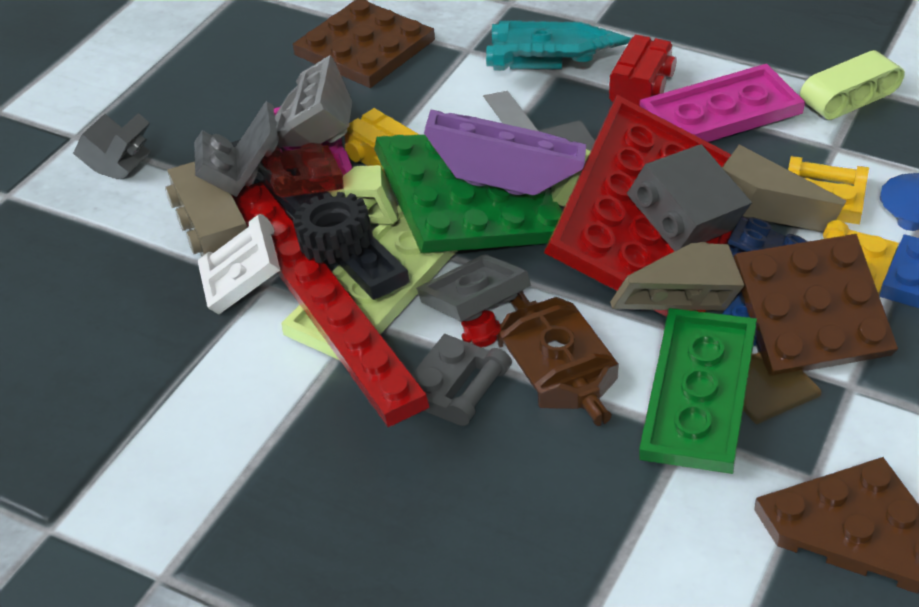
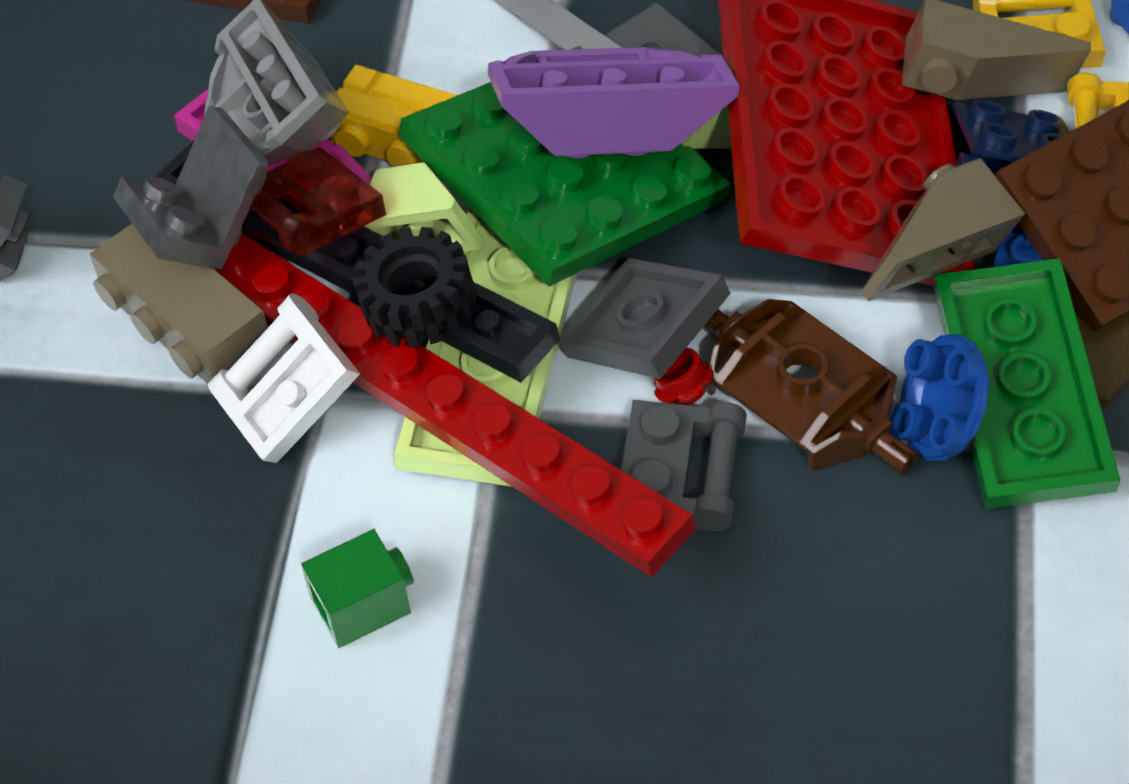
camera: 20 degrees left, 10 degrees up
dark grey piece [627,144,752,252] -> none
none -> green brick [301,529,414,649]
none -> blue dish [890,334,989,461]

